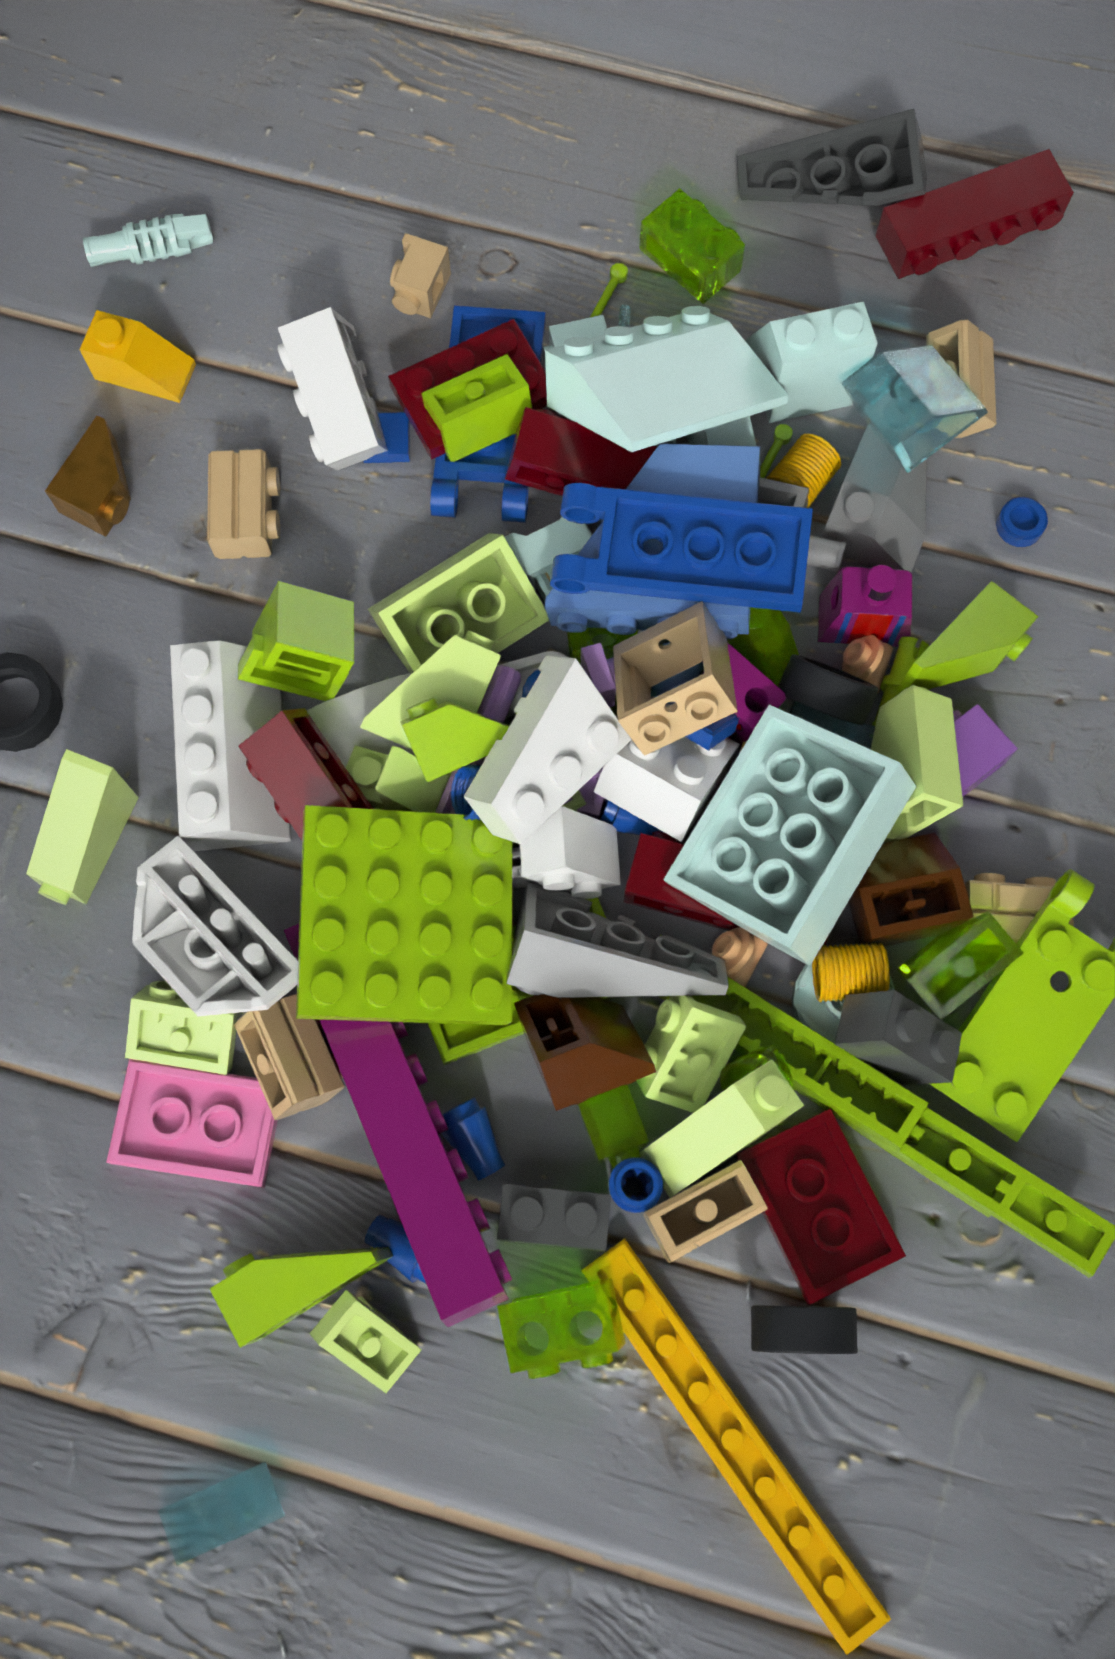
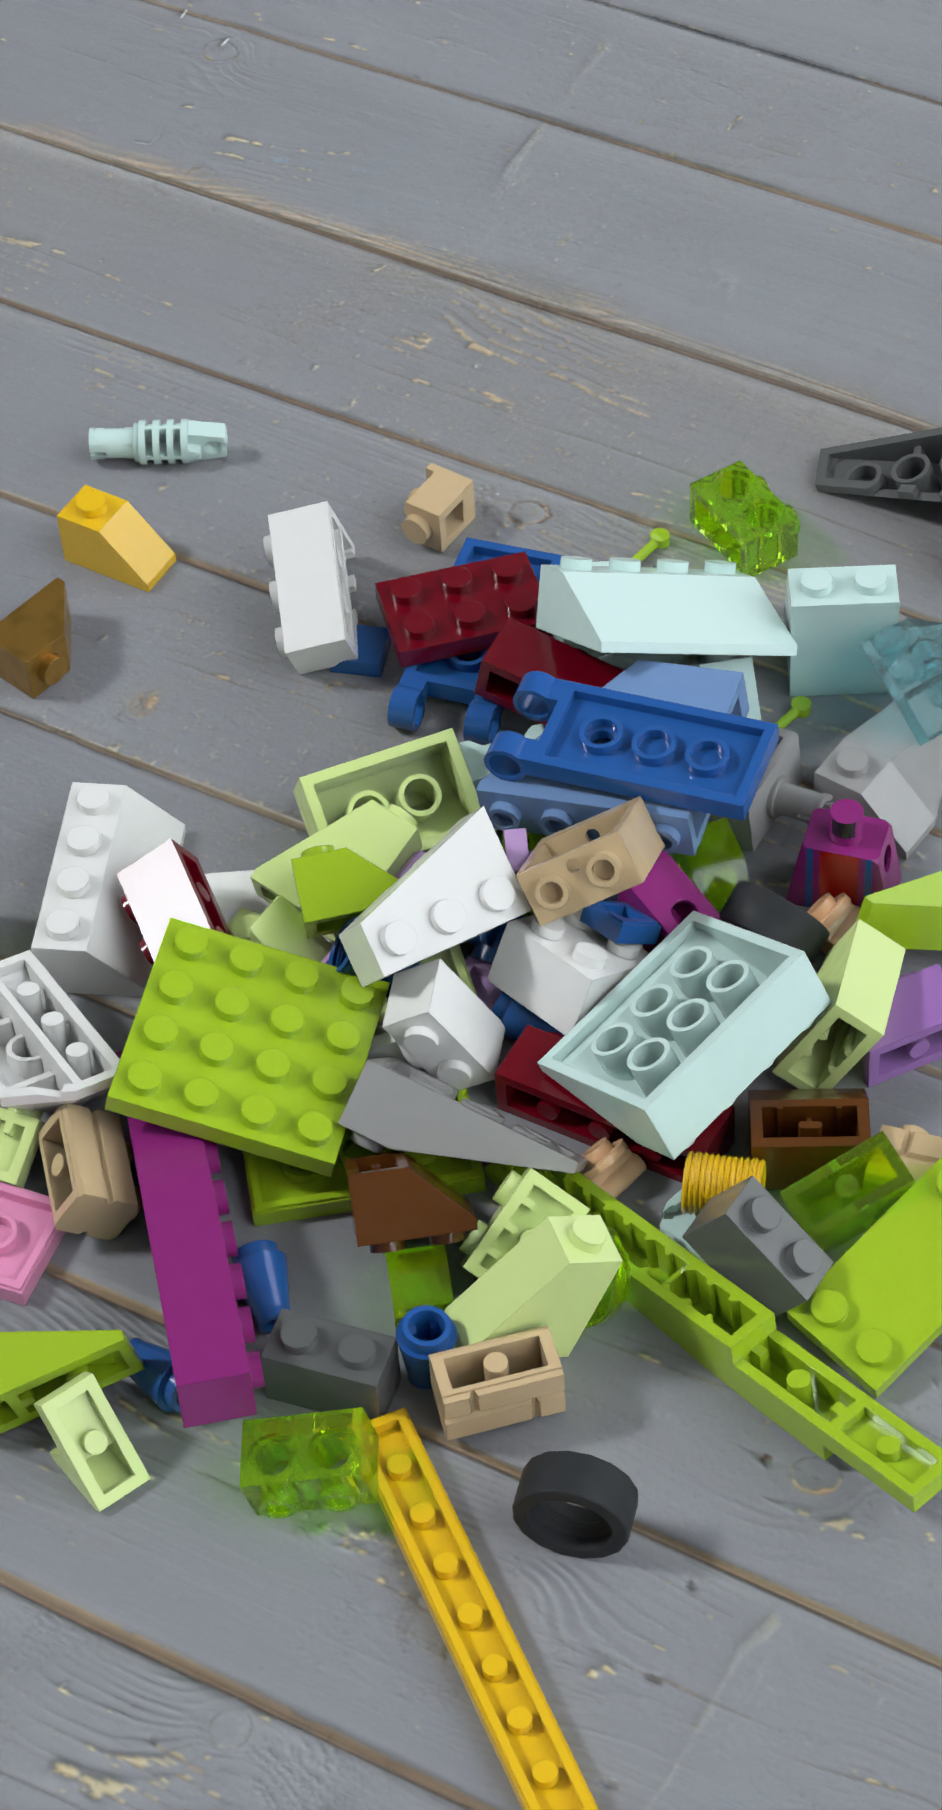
camera: 15 degrees right, 25 degrees down
tan brick [207,449,281,559] -> none
lime plate [238,581,355,701] -> none
lime panel [421,354,532,462] -> none
dark red plate [734,1108,906,1304] -> none
yellow piece [766,433,842,508] -> none

